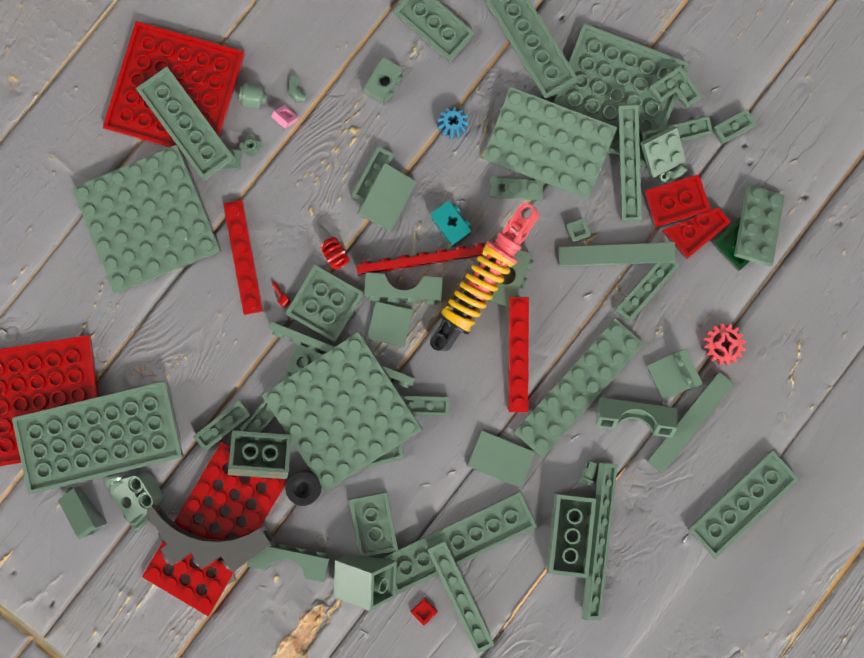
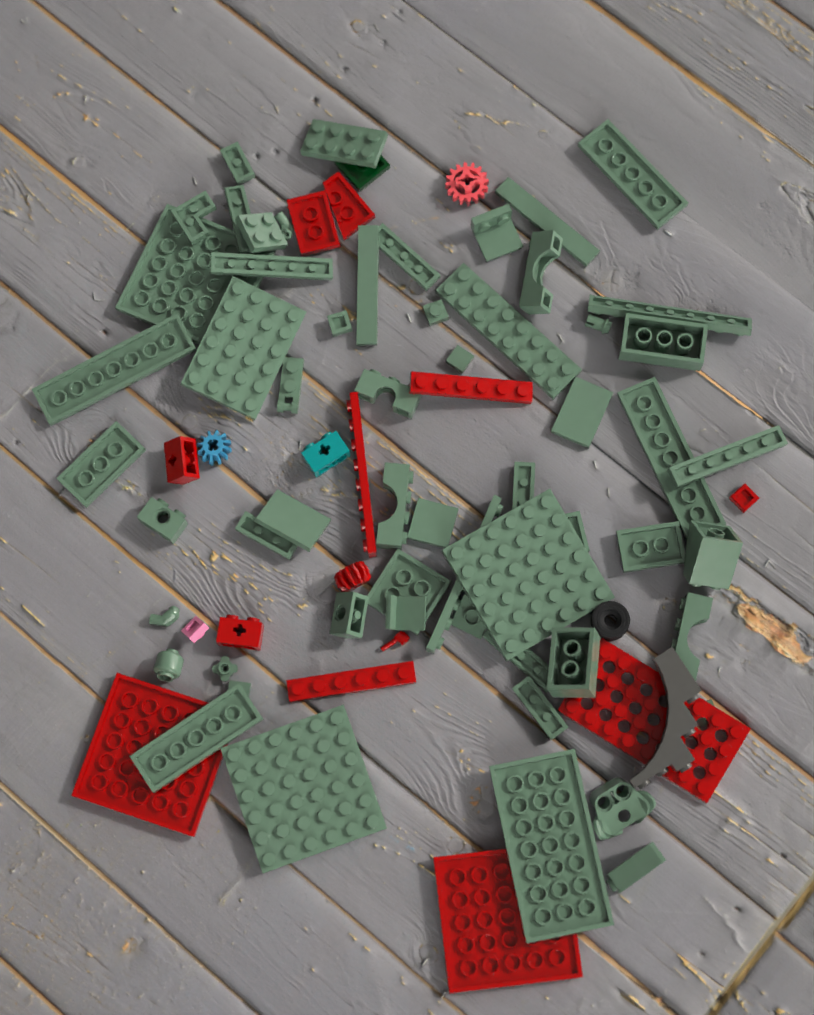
camera: 80 degrees left, 10 degrees down
piece [430,203,539,351] -> none
none -> red brick [164,436,200,485]
none -> red brick [216,615,264,651]
none -> sand green brick [329,592,369,639]
none -> sand green piece [385,595,427,631]
none -> sand green plate [423,299,449,326]
none -> sand green tile [446,345,474,374]

